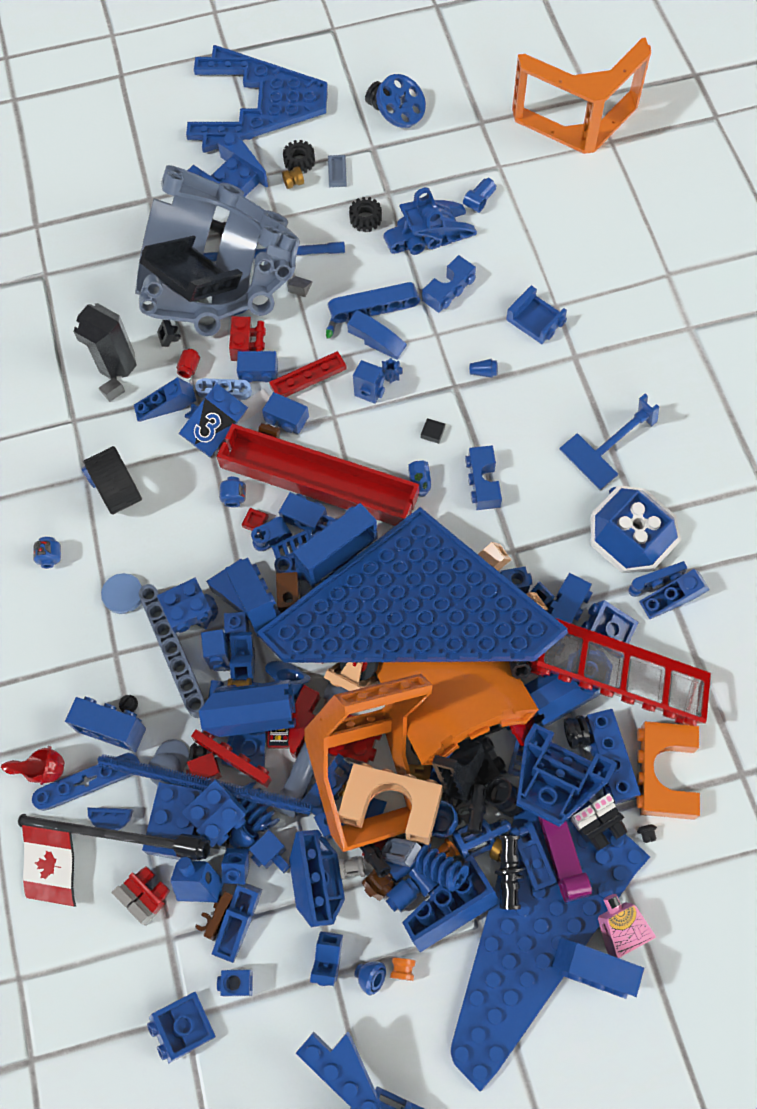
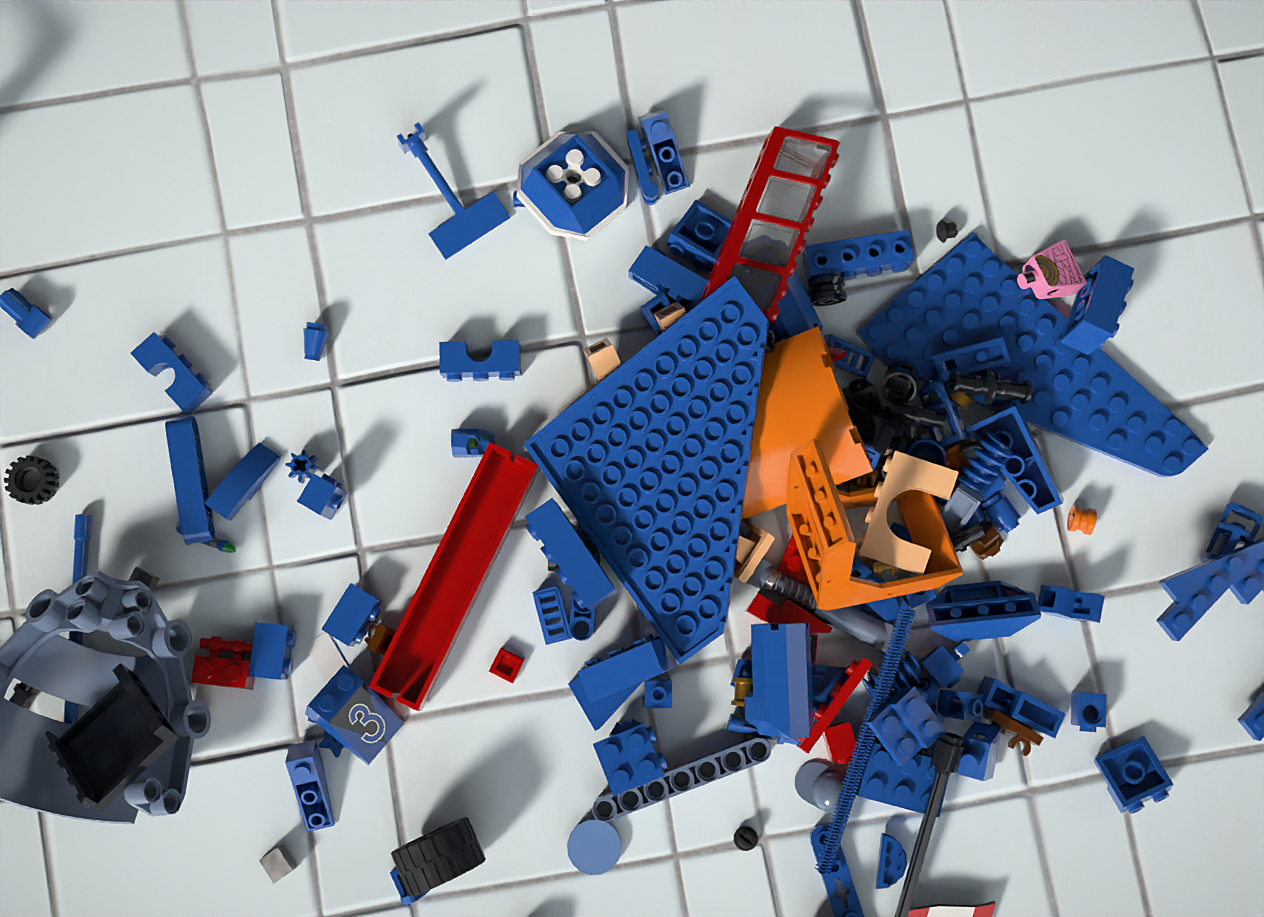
camera: 85 degrees left, 15 degrees up
blue brick [65,696,146,753] -> none
black brick [73,303,137,379] -> none
hips [111,866,171,926] -> none
black tile [157,320,181,347] -> none
red brick [176,349,200,379] -> none
black piece [189,742,207,760] -> none
light blue beam [195,378,252,400] -> none
blue brick [201,629,231,671] -> none
blue head [219,476,246,507] -> none
blue brick [229,632,255,682] -> none
blue piece [251,517,292,551] -> none
blue piece [265,661,311,700] -> none
red plate [269,351,347,397] -> none
reddish brown torso [276,572,301,613] -> none
blue brick [279,492,334,535] -> none
light grey bush [339,856,365,880] -> none
blue brick [354,961,386,996] -> none
blue piece [383,187,477,255] -> none
black tile [421,418,446,444] -> none
blue brick [500,566,533,594] -> none
blue panel [506,285,567,344] -> none
blue wedge [516,723,617,827] -> none
magenta beam [538,816,592,903] -> none
black hips [570,793,627,851] -> none
orange arch [636,721,700,820] -> none

